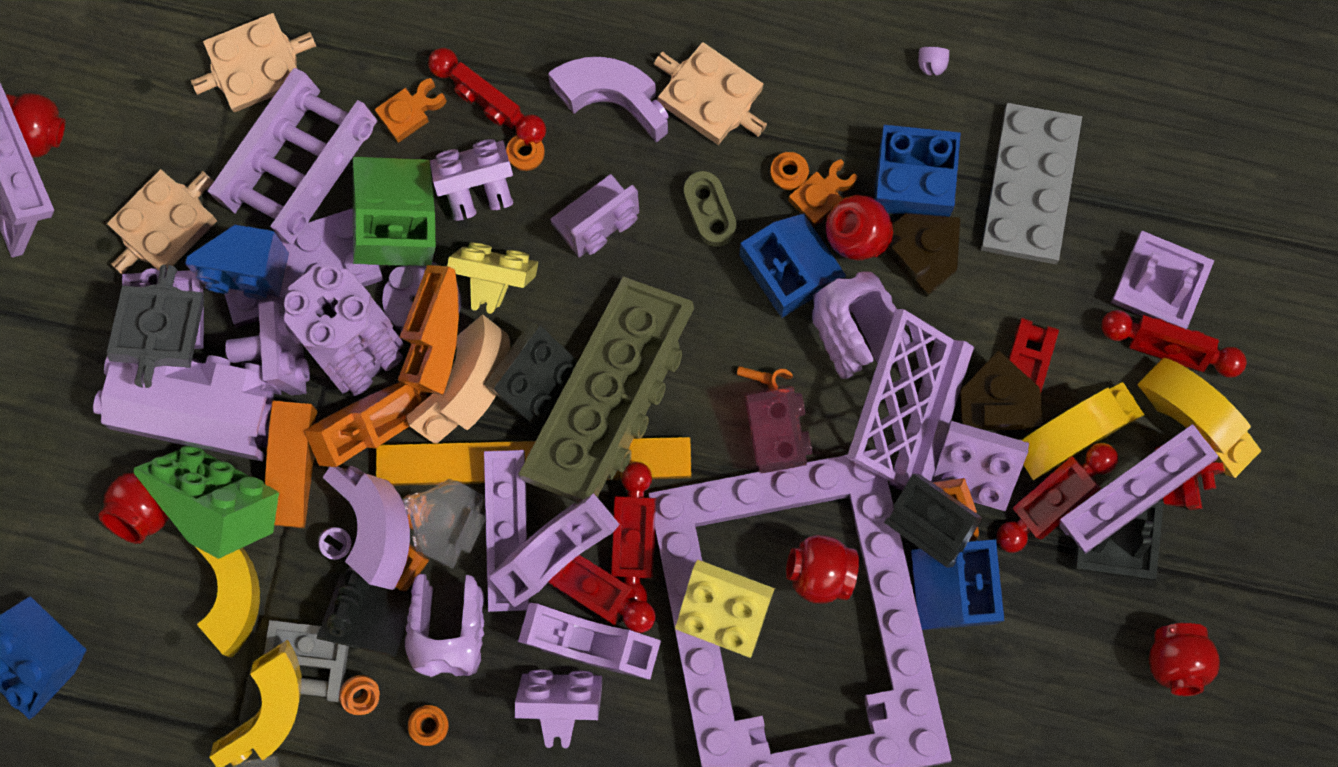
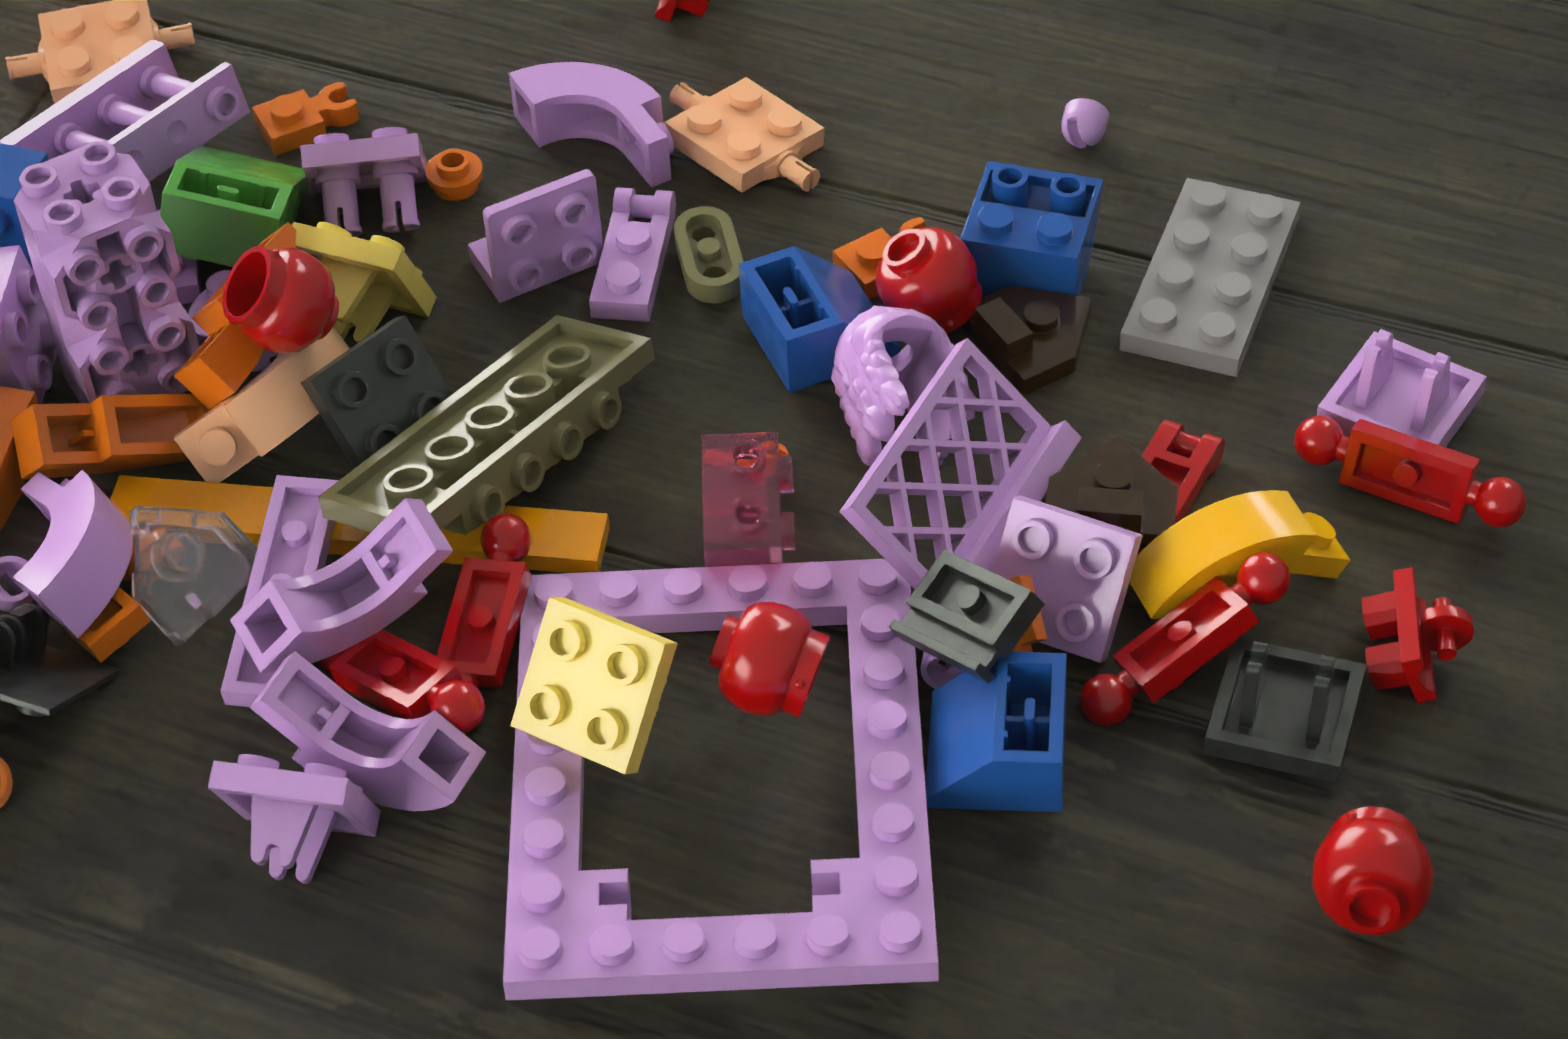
camera: 10 degrees right, 30 degrees down
lavender piece [405,574,484,677] -> none
orange plate [408,705,449,746] -> none
red plate [428,48,546,145] -> none
orange plate [770,152,809,190] -> none
lavender fence [1060,424,1218,554] -> none
yellow arch [1137,357,1261,478] -> none
none -> red piece [222,246,339,353]
none -> lavender plate [589,187,676,322]

